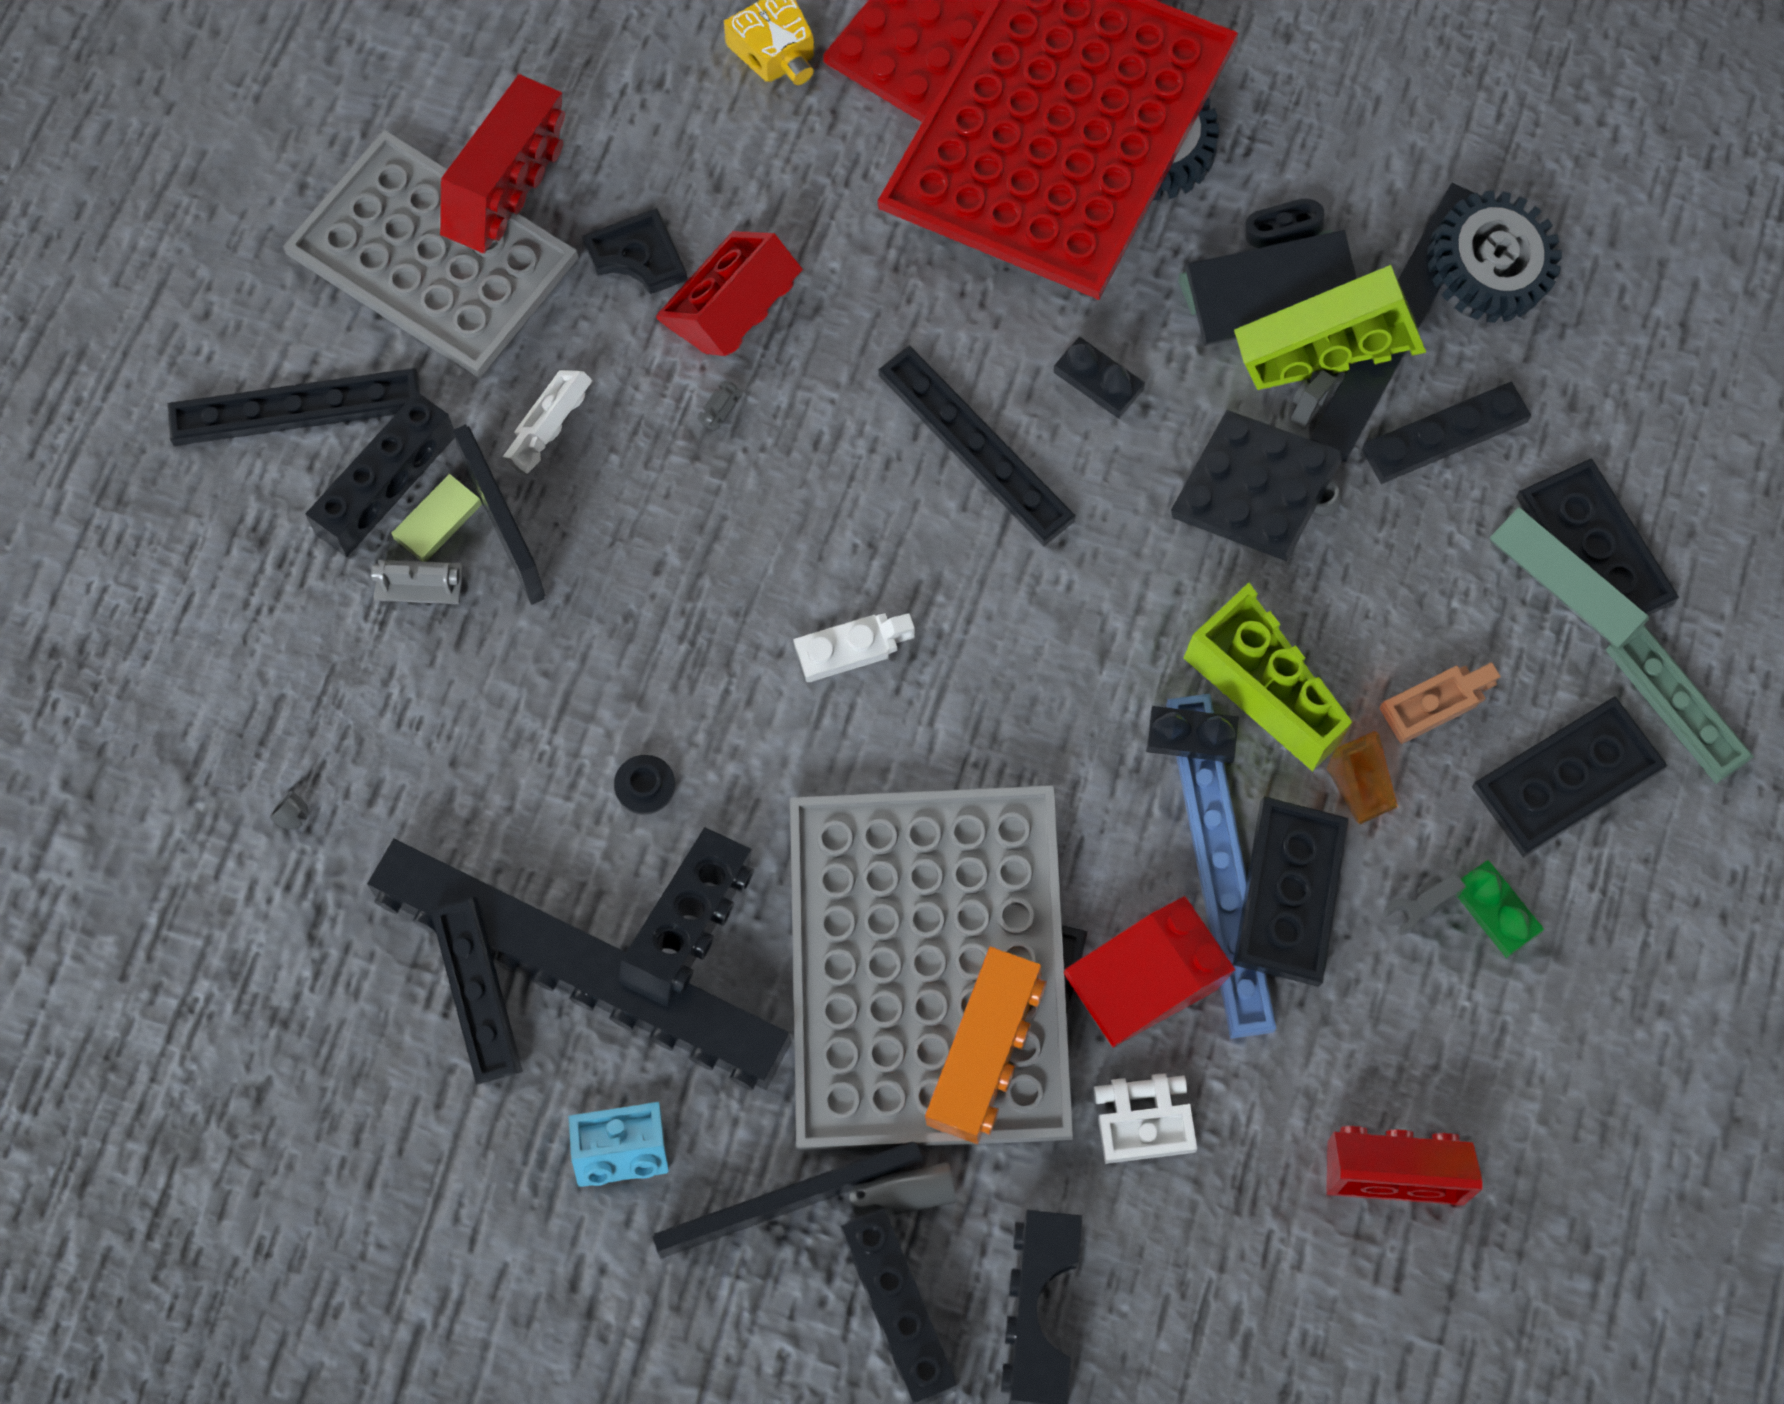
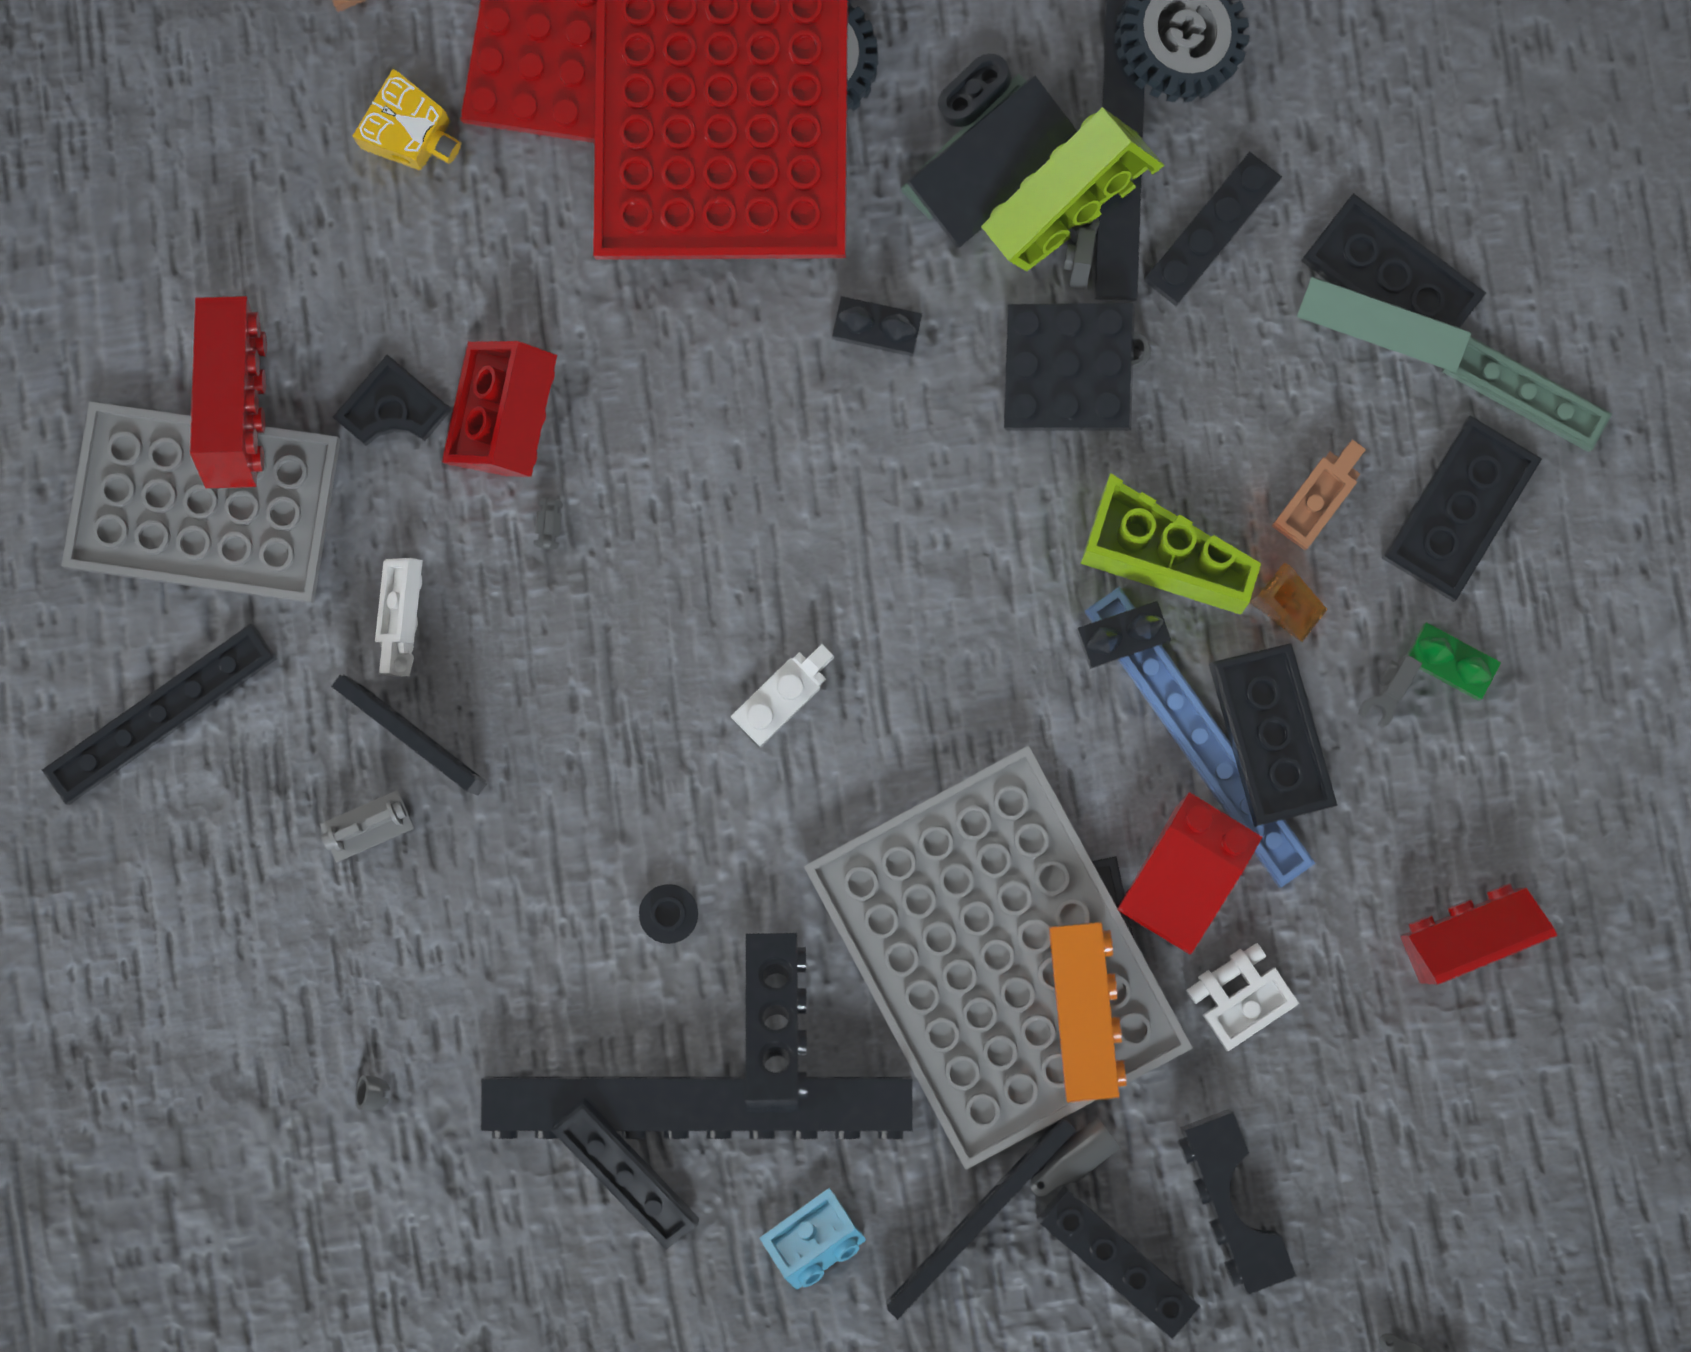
camera: 25 degrees left, 15 degrees up
black brick [305,391,455,558] -> none
yellowish green tile [391,474,482,562] -> none
black tile [878,345,1076,547] -> none

